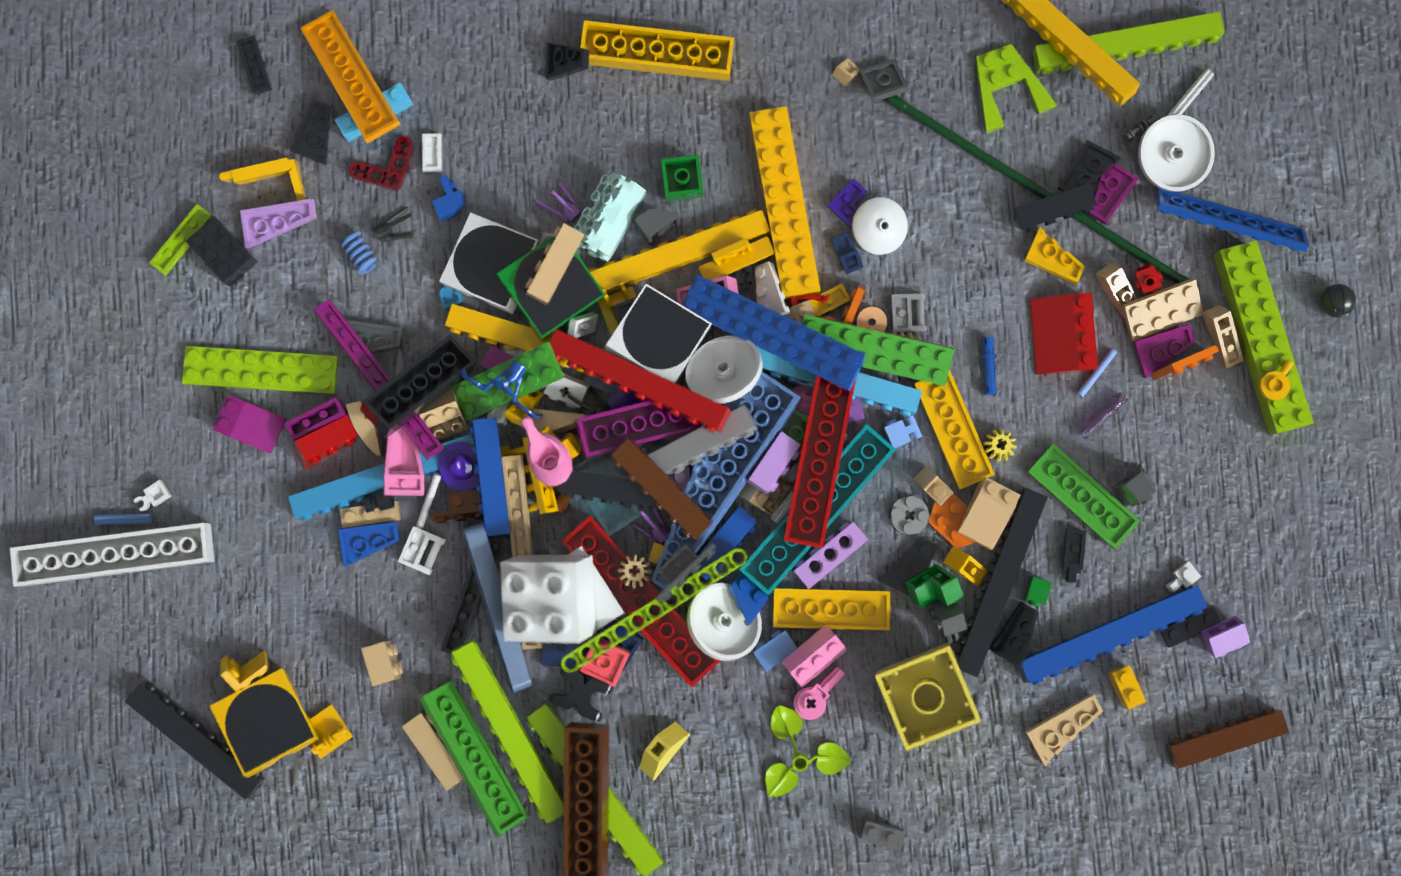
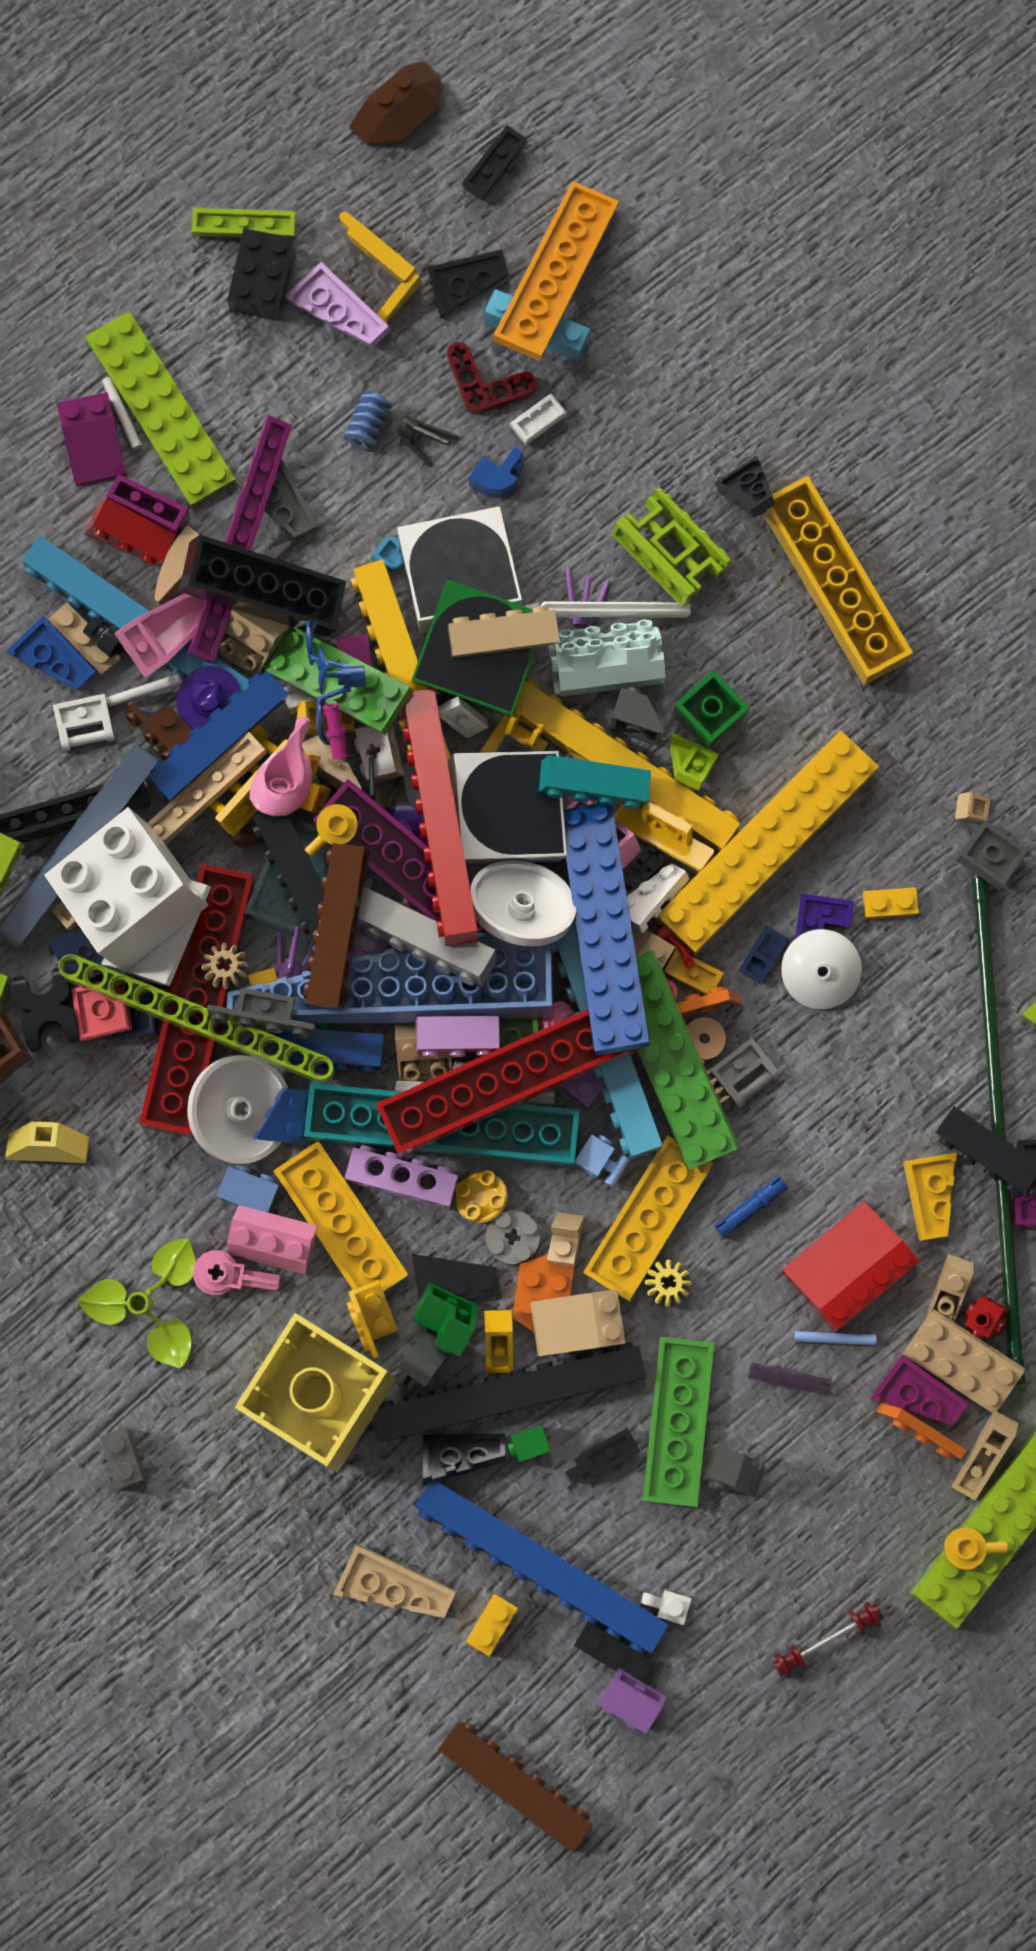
camera: 50 degrees right, 5 degrees down
none -> white bar [102,377,142,450]
none -> yellow piece [304,804,357,857]
none -> dark pink pin [322,703,349,759]
none -> yellow bracket [347,1280,398,1358]
none -> reddish brown wedge [349,61,441,146]
none -> yellow dish [455,1170,508,1223]
none -> teal brick [539,755,651,809]
none -> white axle [540,601,691,618]
none -> lime fence [611,488,731,608]
none -> lime wing [669,732,719,791]
none -> dark red axle [772,1602,884,1679]
none -> yellow plate [862,888,919,919]

